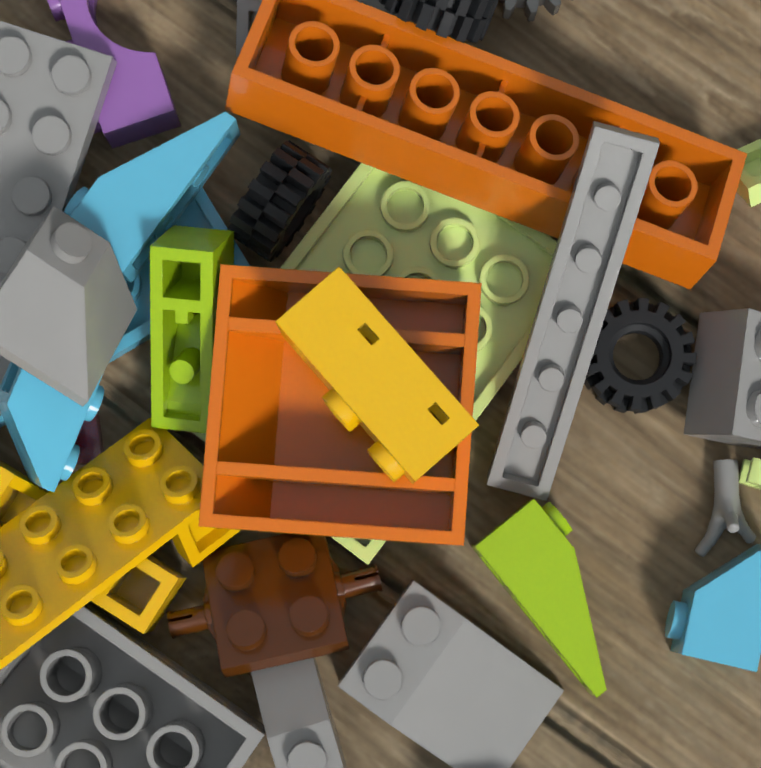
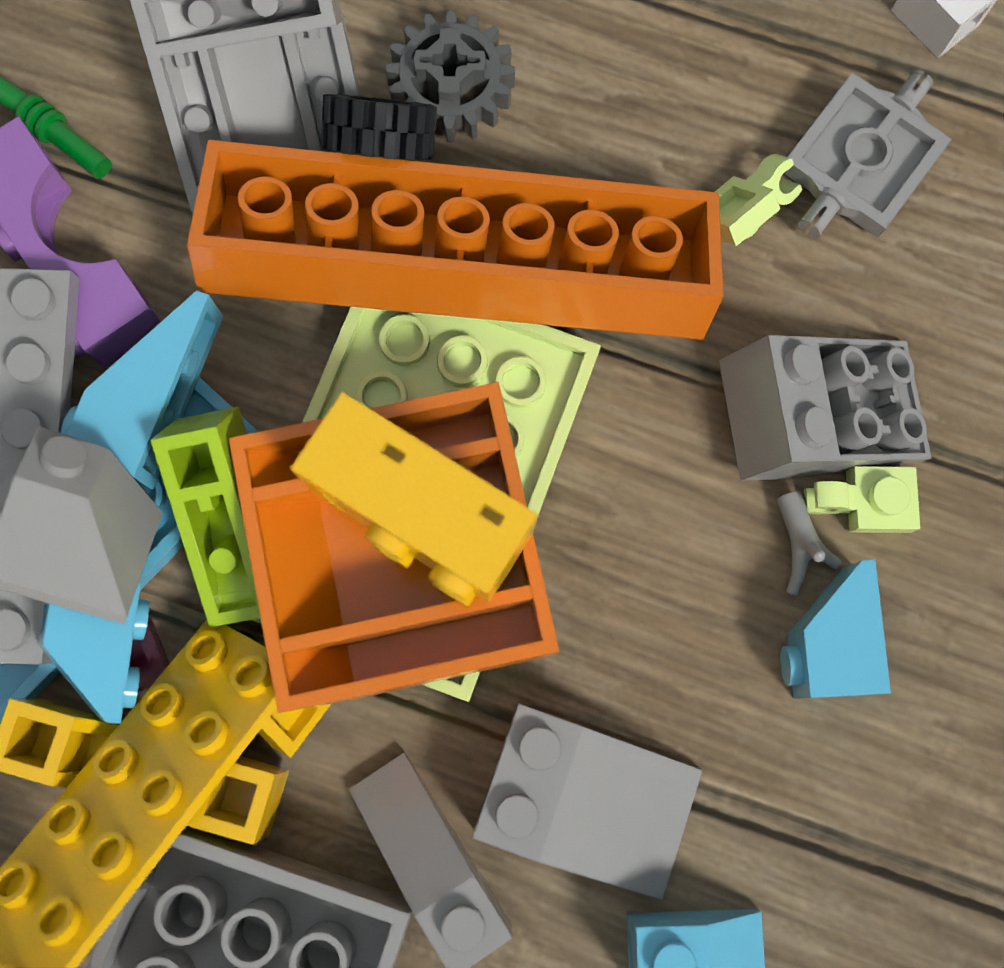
camera: 15 degrees left, 5 degrees down
reddish brown plate [167,533,383,678] -> none
black tyre [227,140,332,262] -> none
lime slope [471,499,607,698] -> none
light grey plate [487,121,660,501] -> none
black tyre [584,298,697,414] -> none

